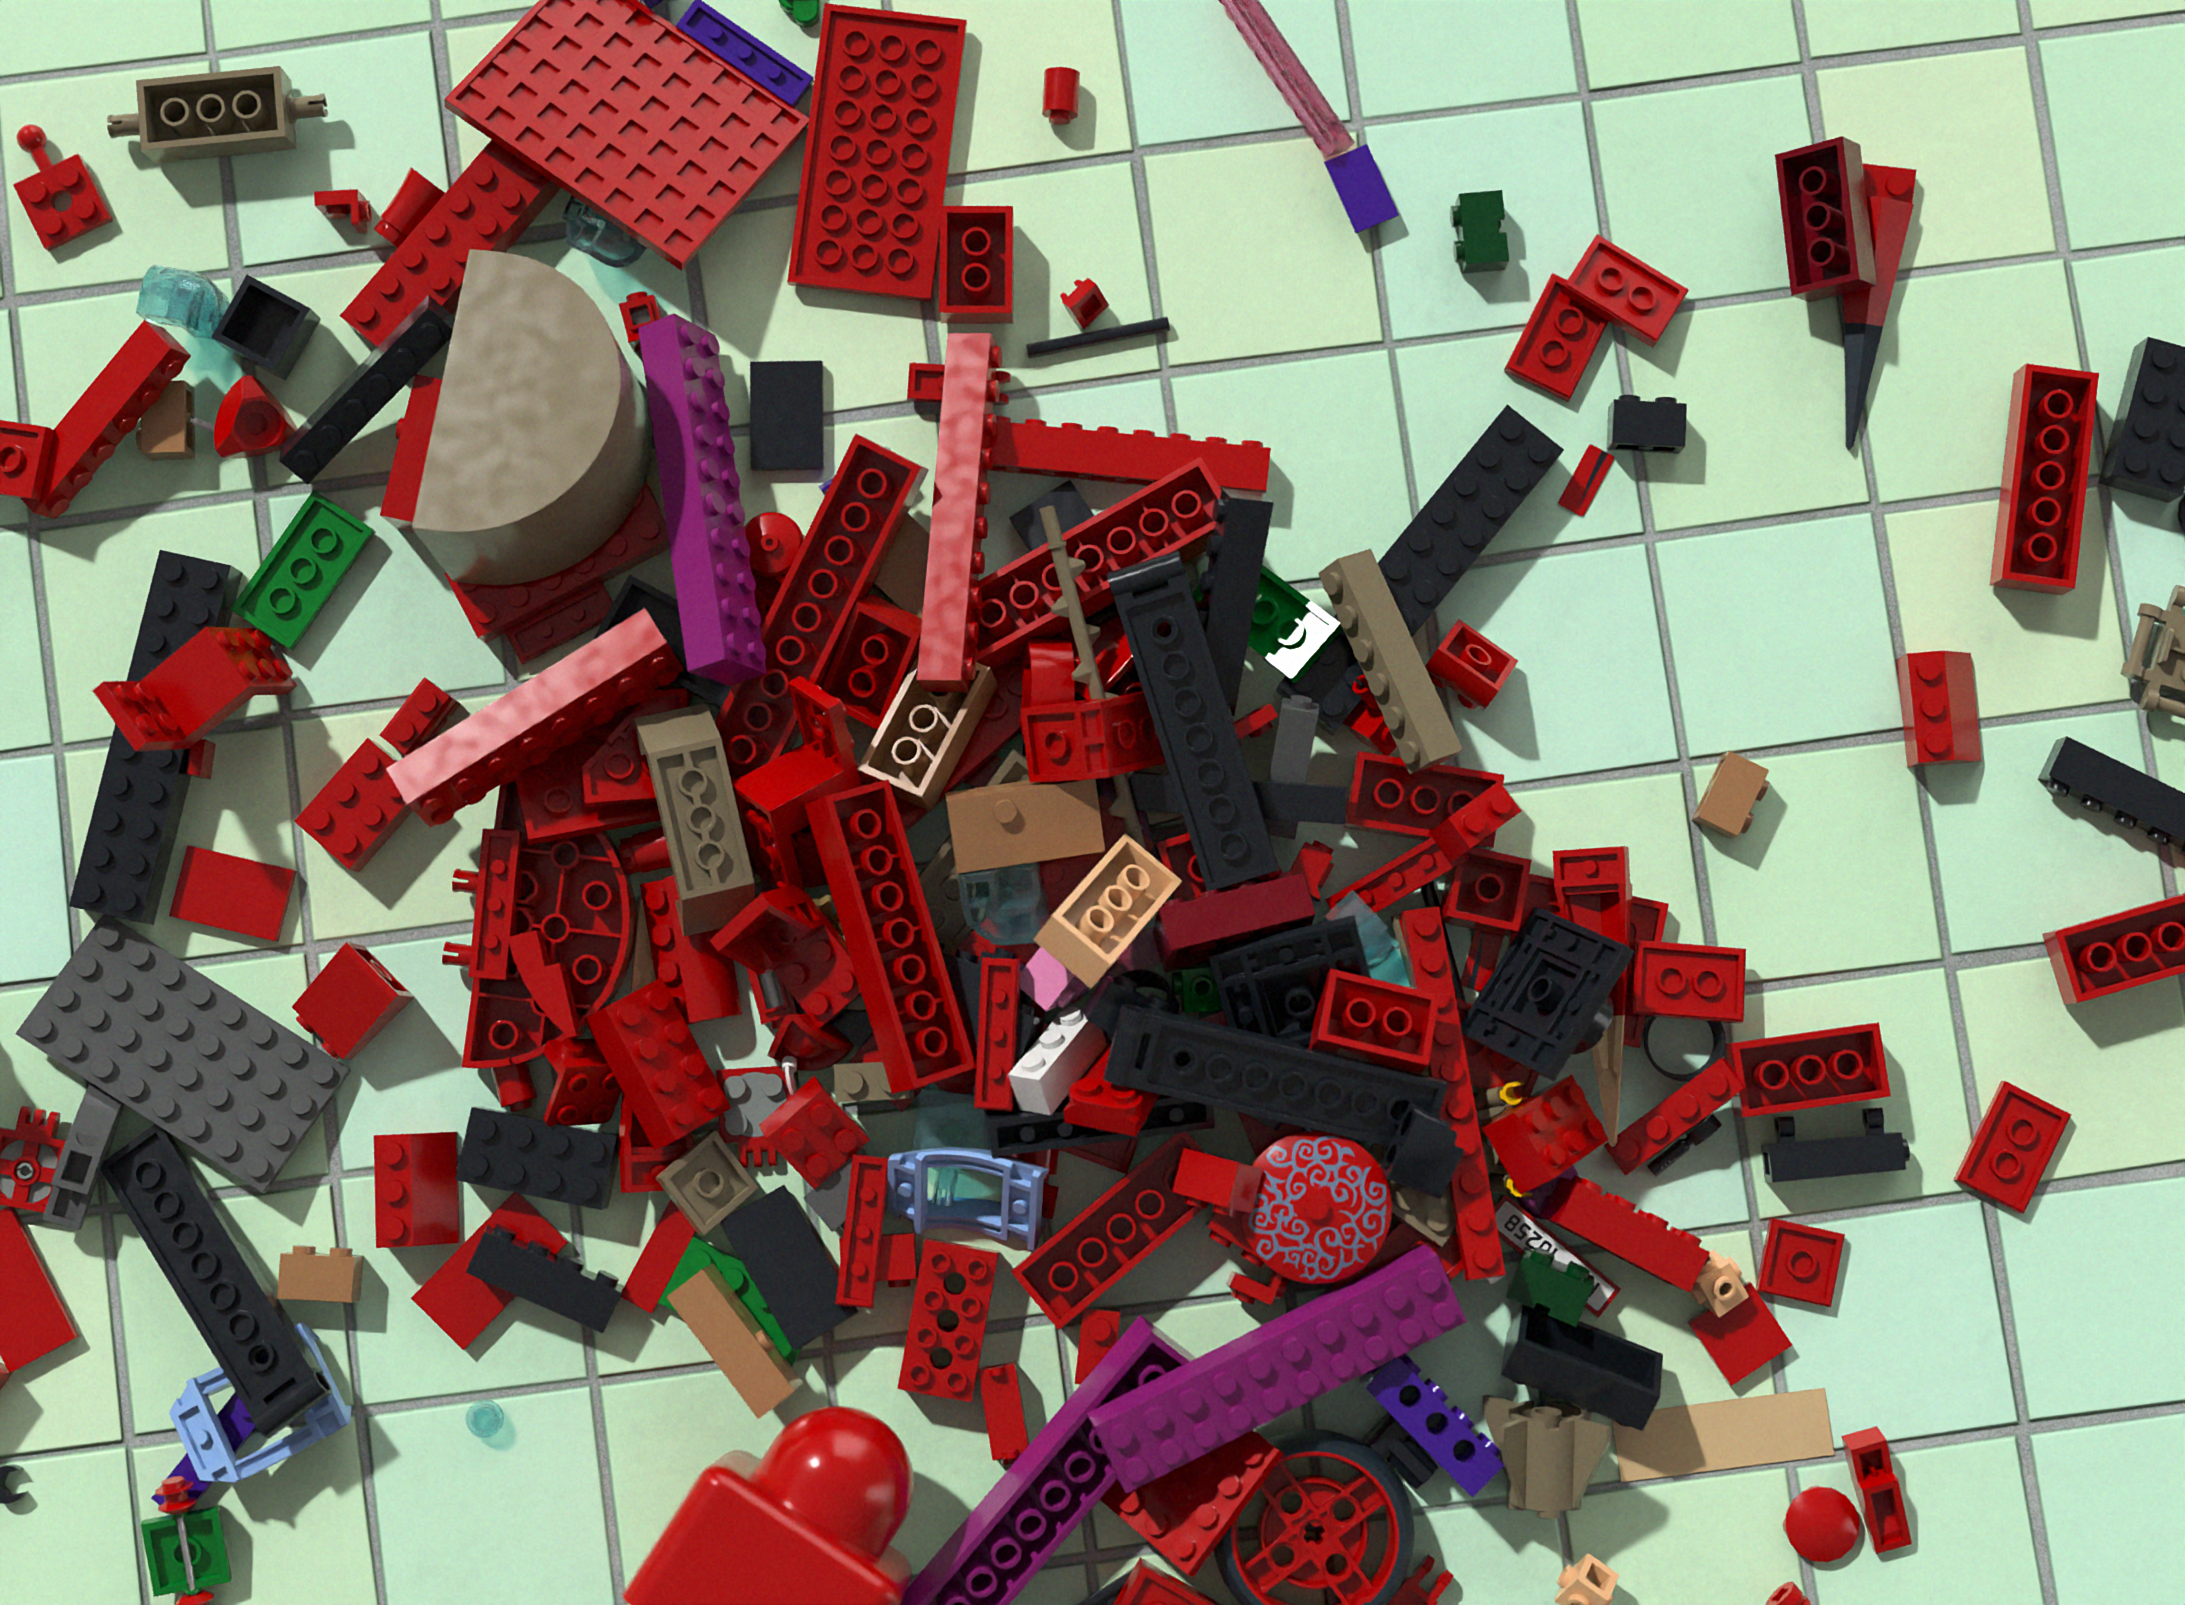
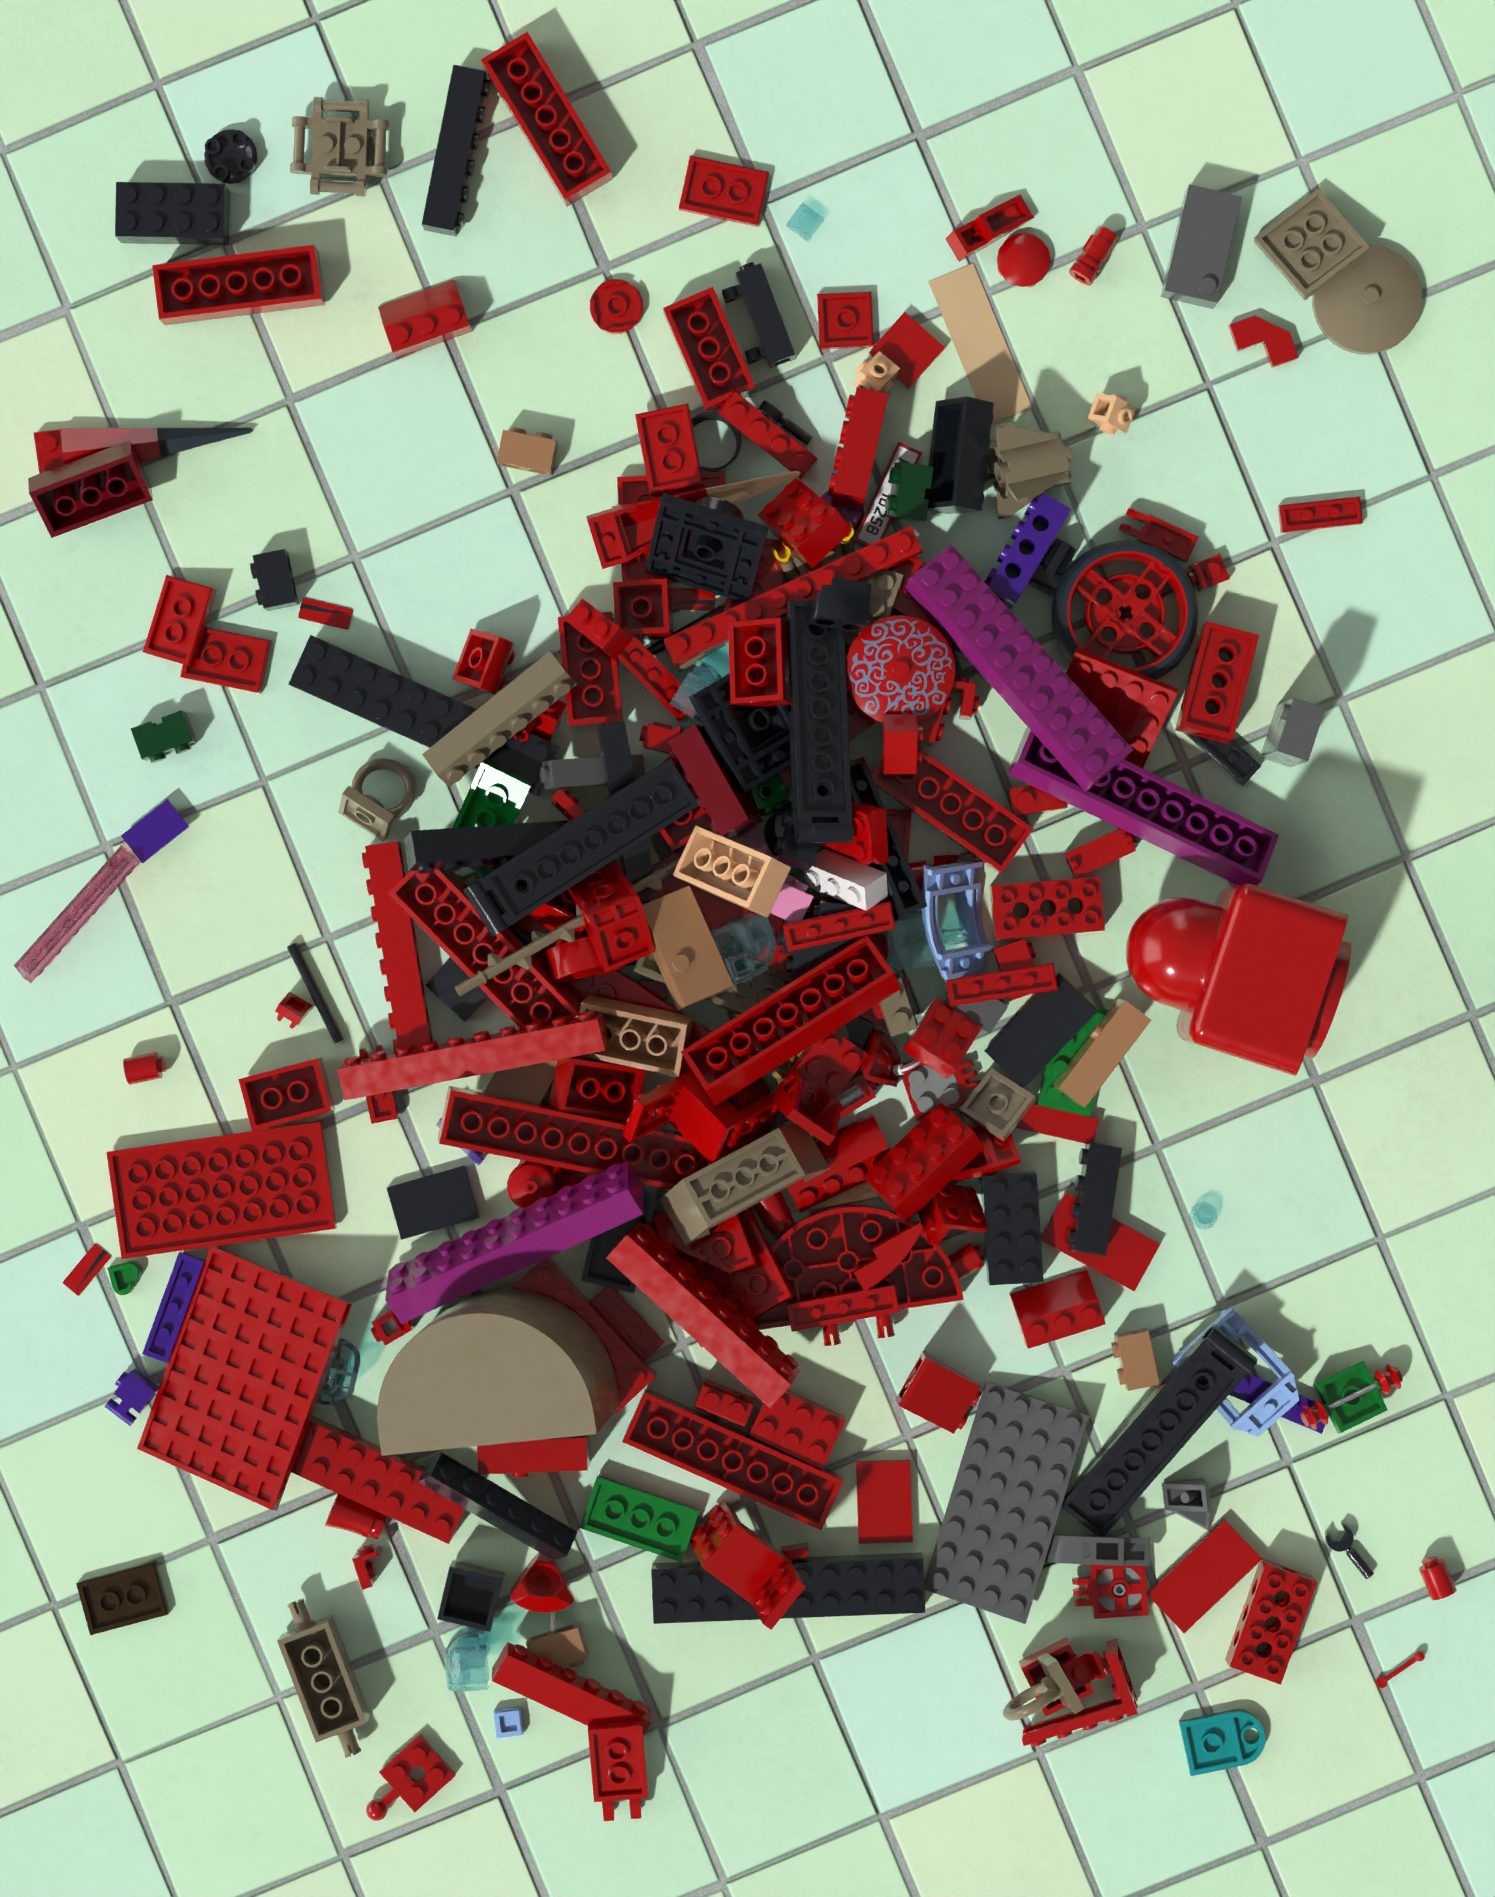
camera: 100 degrees left, 5 degrees up
none -> dark tan tile [338,758,416,842]
none -> light blue tile [493,1706,524,1738]
none -> red tile [590,279,643,334]
none -> red brick [622,1388,843,1530]
none -> clear light blue plate [786,202,824,242]
none -> dark grey slope [1162,1478,1211,1531]

